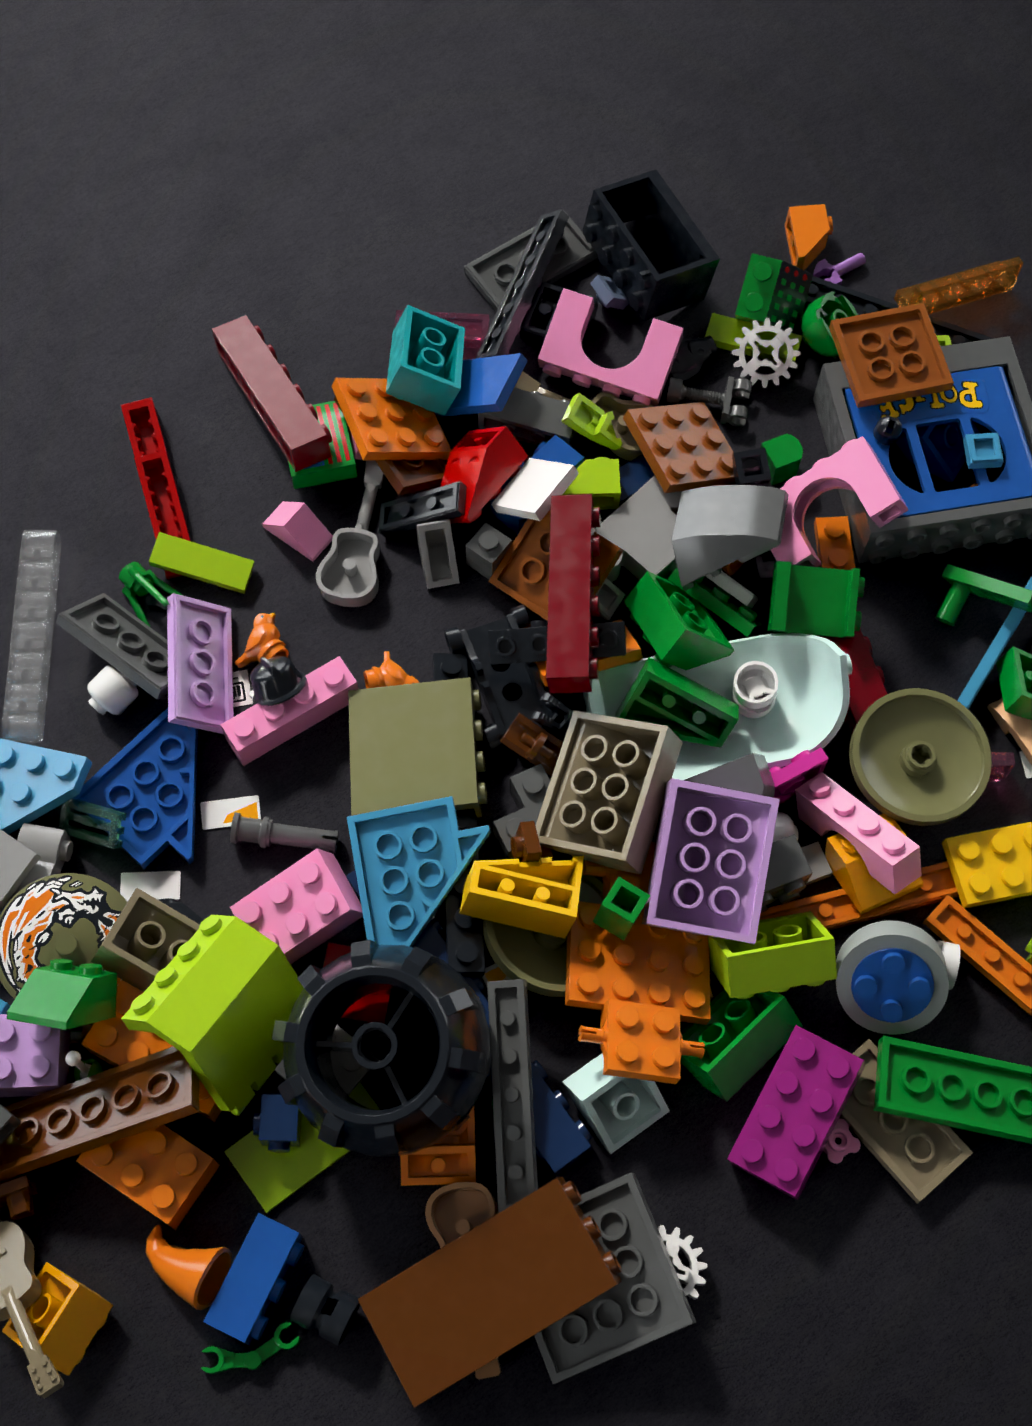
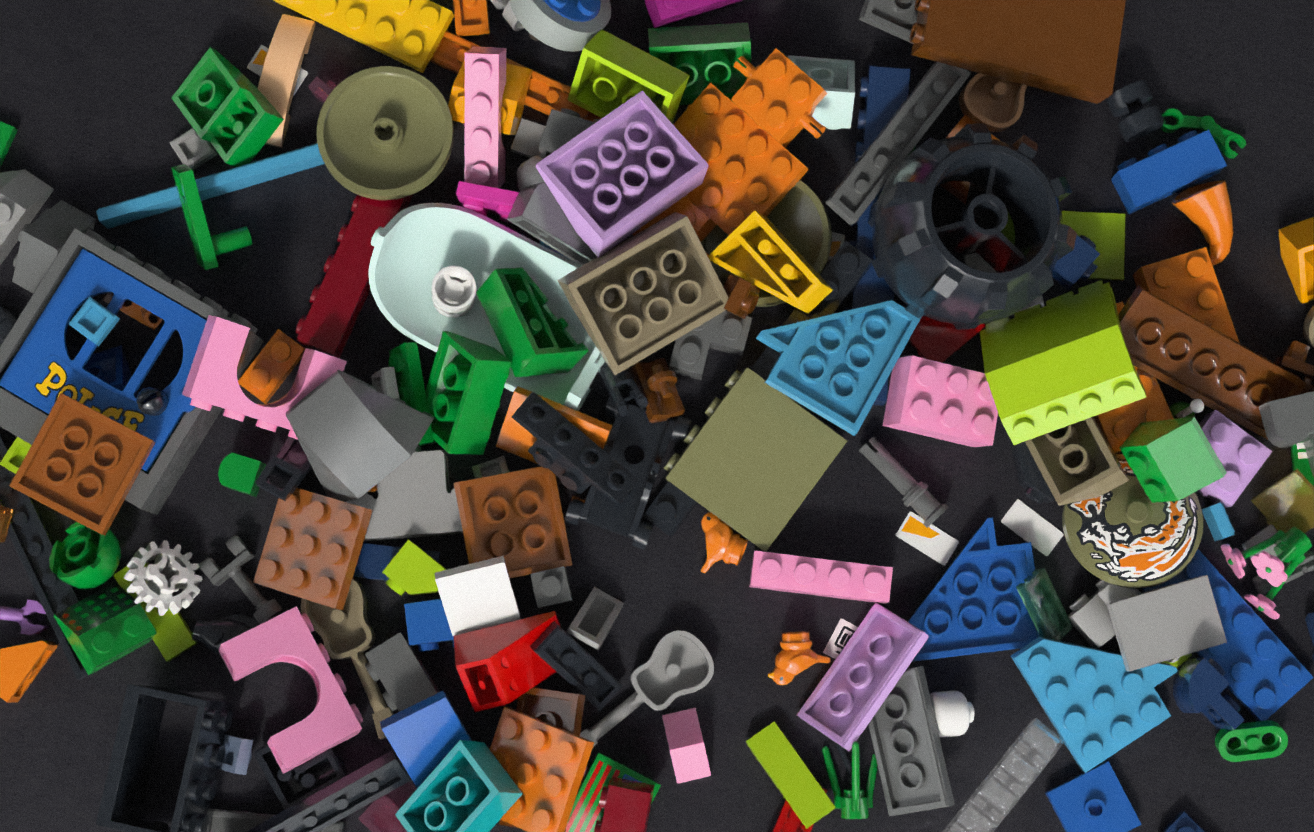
camera: 135 degrees left, 15 degrees up
black piece [249,656,307,706] -> none
dark red brick [546,494,601,693] -> none
lime slope [561,392,622,450] -> none
green brick [593,877,650,941] -> none
green panel [768,561,865,638] -> none

